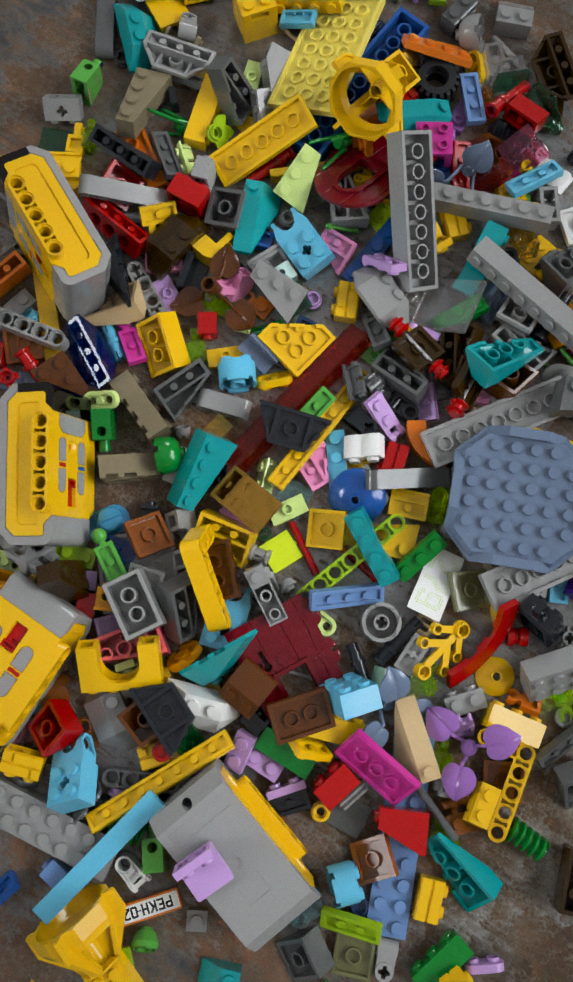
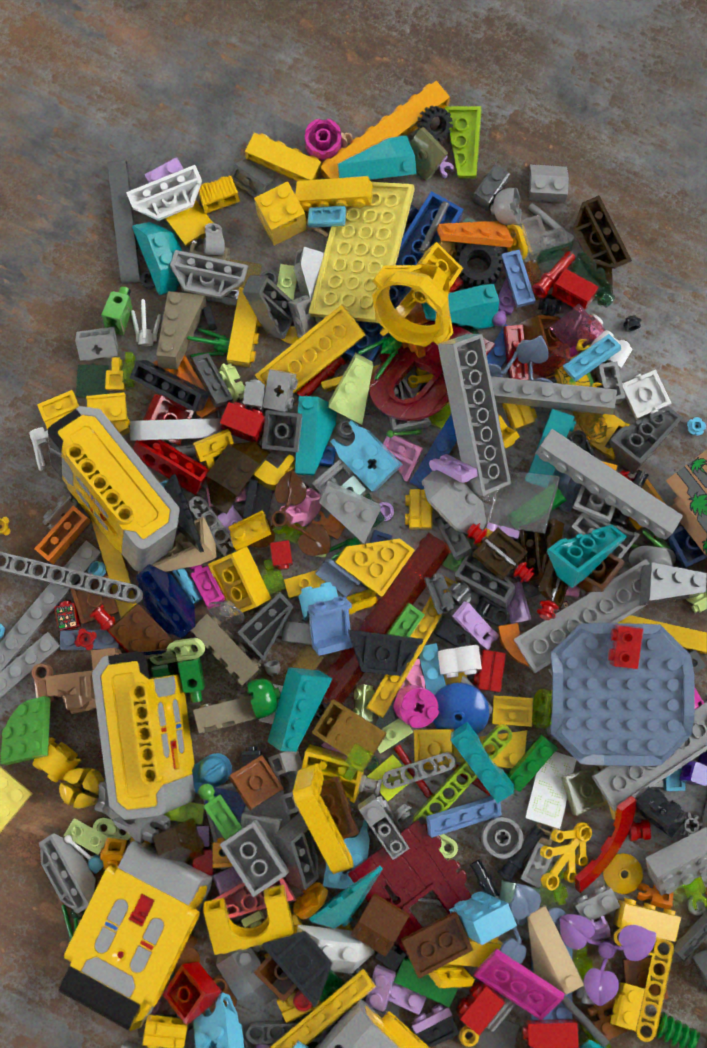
camera: 10 degrees left, 0 degrees up
lime plate [206,114,235,149] -> none
beam [365,467,451,490] -> none
dark pink bracket [416,122,453,167] -> none
none -> white plant [131,299,161,347]
none -> clear dish [207,601,245,624]
none -> yellow plate [228,511,271,551]
none -> light grey brick [262,369,298,412]
none -> medium blue panel [308,597,353,656]
none -> clear neon green plate [344,744,373,781]
none -> light grey beam [382,752,457,789]
none -> dark pink brick [393,685,439,728]
none -> dark grey bar [419,201,449,254]
none -> red brick [608,624,643,669]

